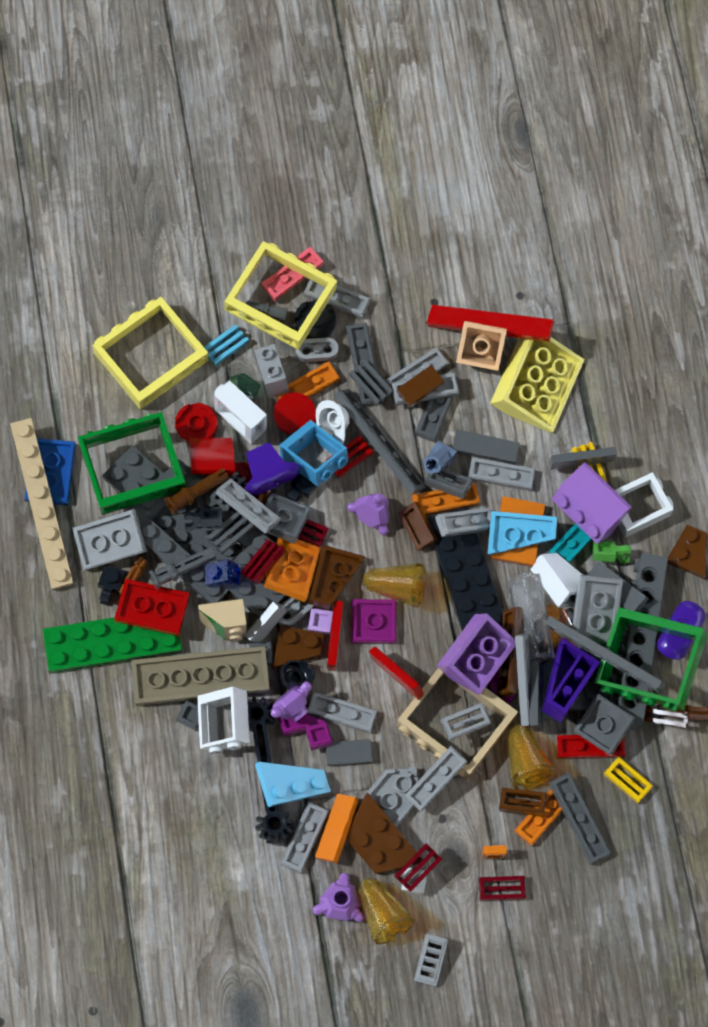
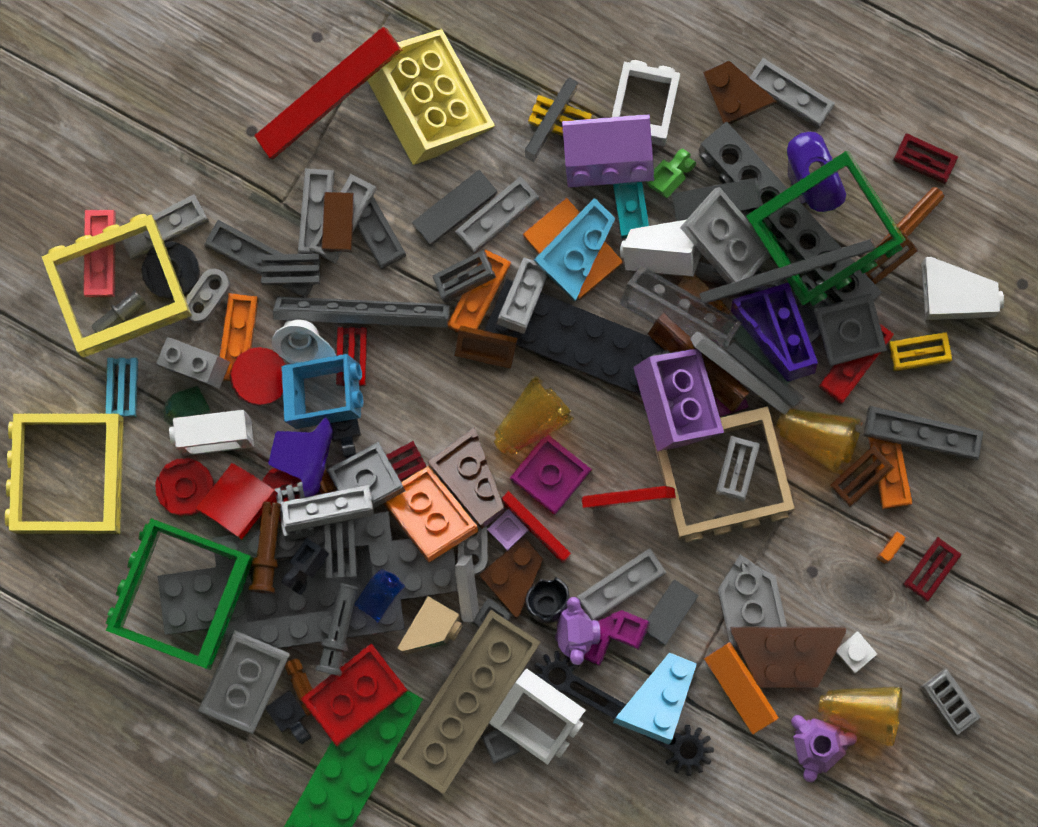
camera: 40 degrees left, 10 degrees up
tan plate [10,418,74,590] -> none
blue tile [24,438,76,505] -> none
dark red tile [241,539,286,584] -> none
light grey tile [280,802,329,874] -> none
medium lavender rock [347,493,389,535] -> none
dark red tile [394,843,442,892] -> none
light grey tile [405,746,468,812] -> none
sand blue piece [423,440,458,474] -> none
light nougat slope [456,321,507,371] -> none
none -> white slope [921,257,1004,320]

